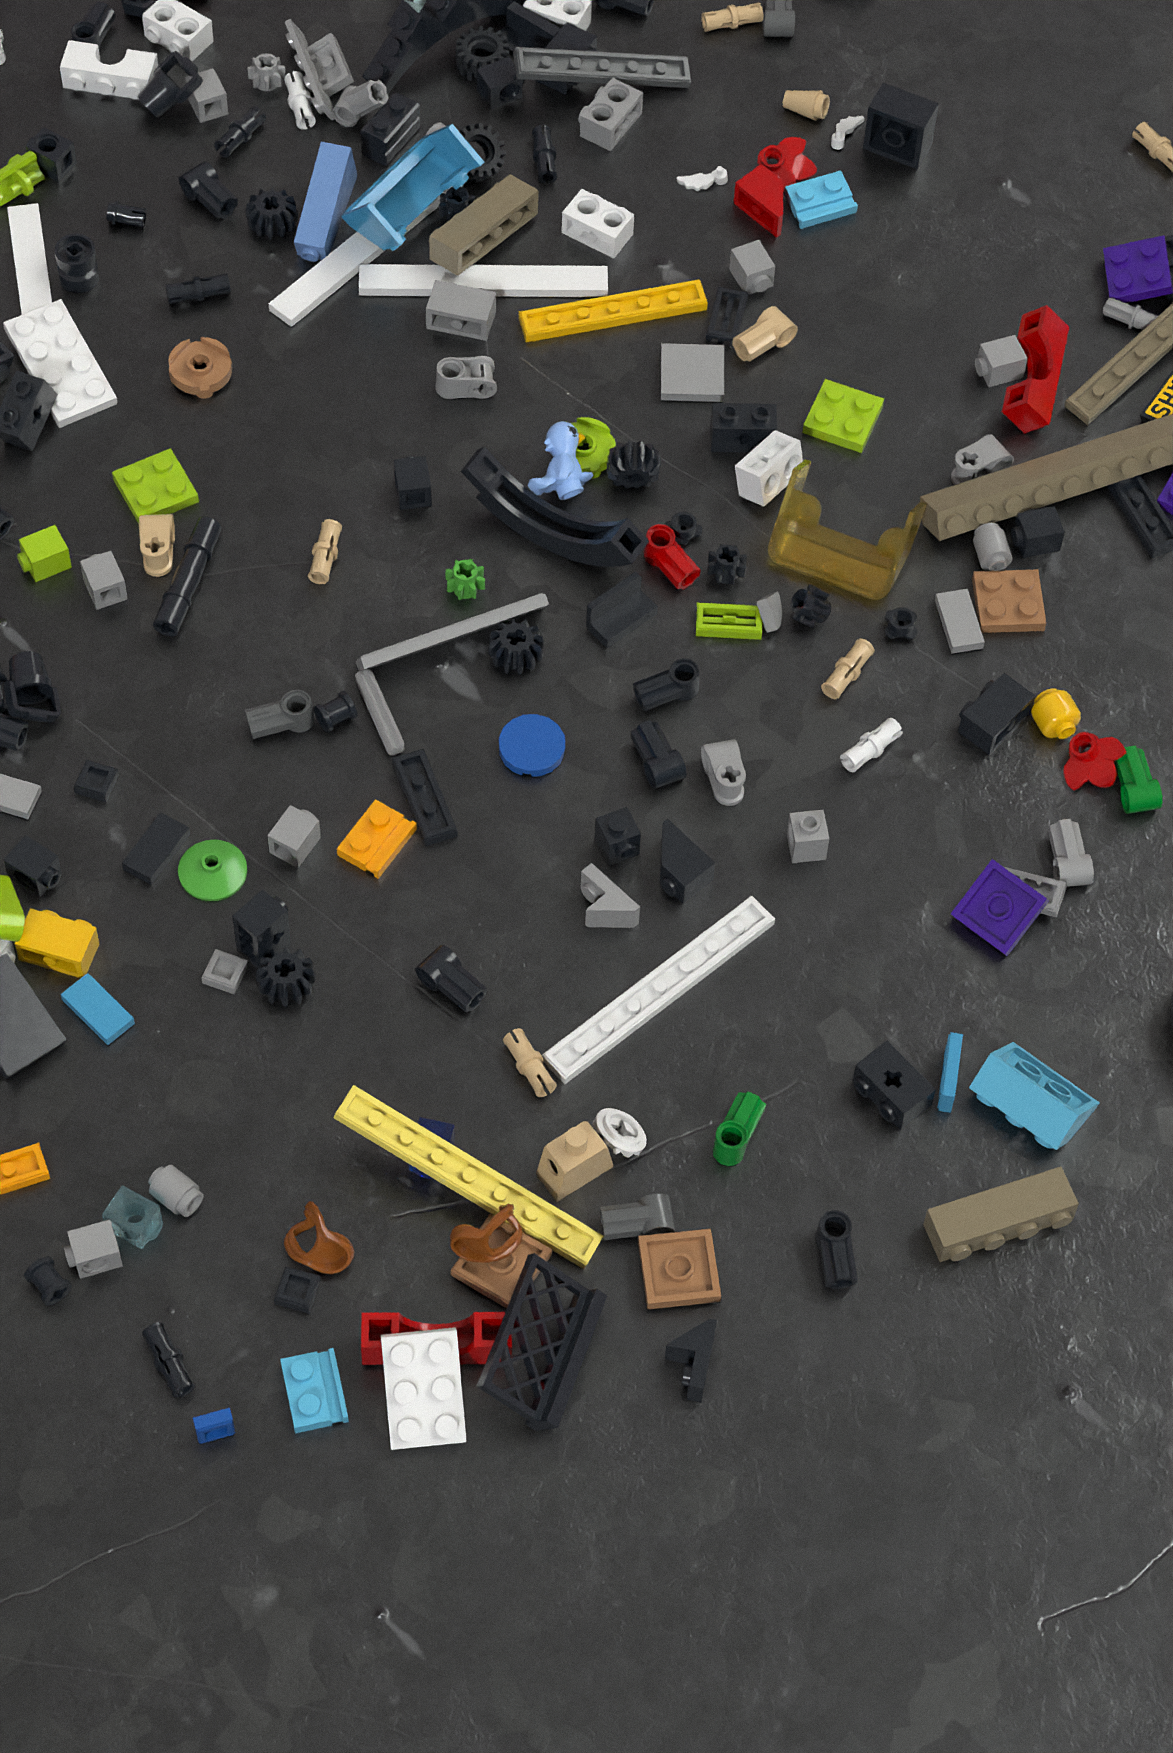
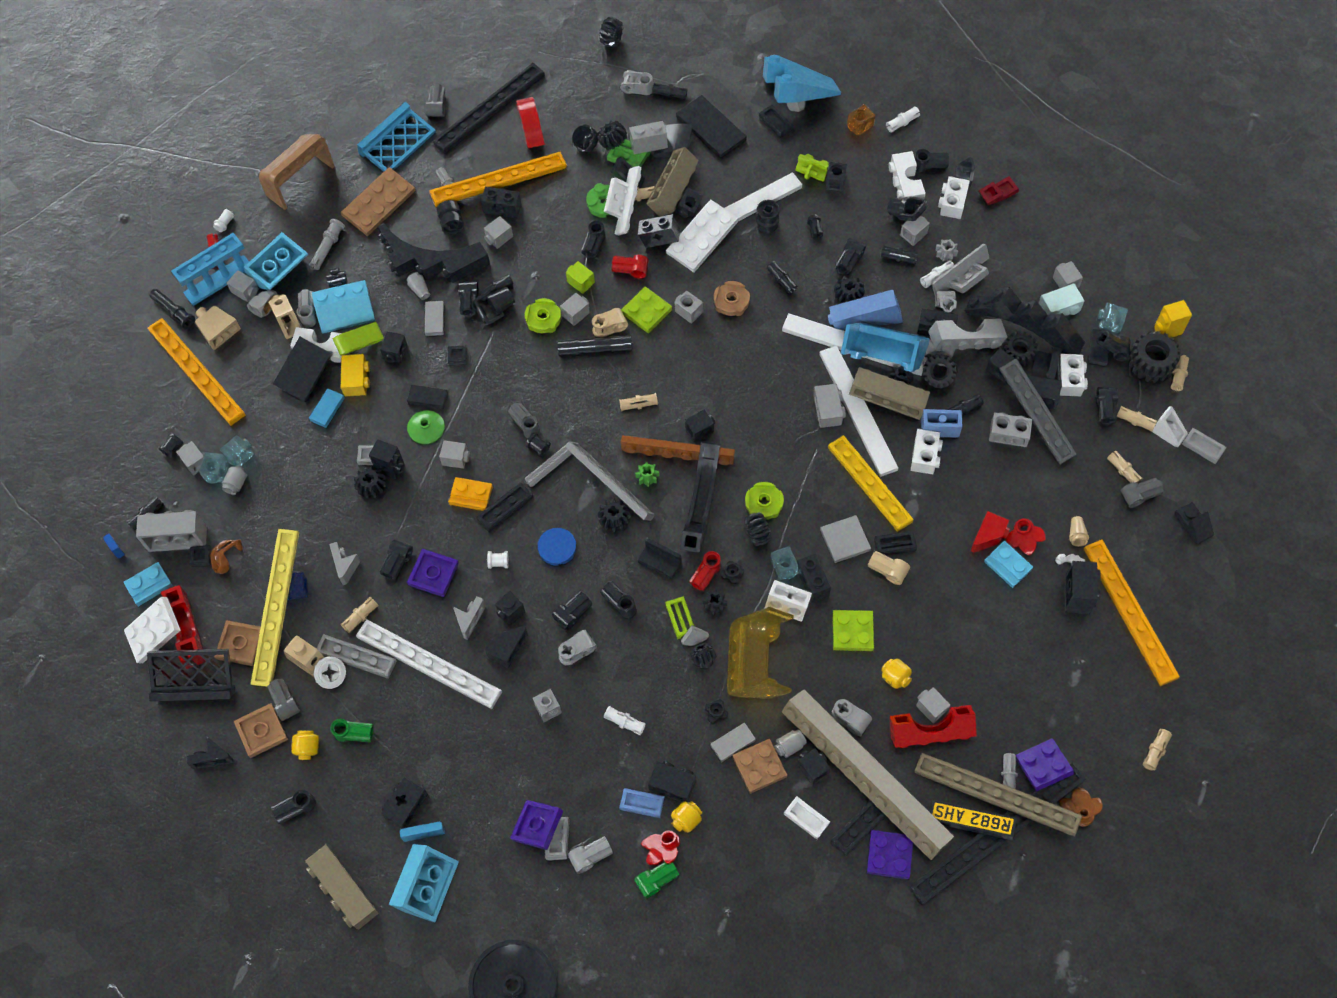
camera: 75 degrees right, 5 degrees up
light grey piece [435,356,497,399] -> none
dark orange piece [450,1203,523,1263] -> none
light blue animal [528,421,594,500] -> none
white piece [677,166,728,191] -> none
light grey brick [729,240,775,295] -> none
tan pin [821,638,875,699] -> none
none -> light grey brick [136,510,207,552]
none -> clear light blue brick [220,435,254,467]
none -> yellow head [292,731,319,760]
none -> light grey tile [316,634,397,679]
none -> light grey slope [329,542,360,585]
none -> dark purple plate [407,549,459,597]
none -> white bush [487,551,509,569]
none -> lime plate [525,298,561,333]
none -> red piece [612,255,649,279]
none -> medium blue tile [620,788,665,818]
none -> dark orange plate [621,435,735,465]
none -> light grey brick [674,290,703,324]
none -> clear light blue brick [771,546,798,580]
none -> white tile [784,796,830,840]
none -> yellow head [881,659,912,689]
none -> medium blue brick [921,409,962,438]
none -> light grey arch [928,319,1007,351]
none -> light orange tile [1084,540,1180,686]

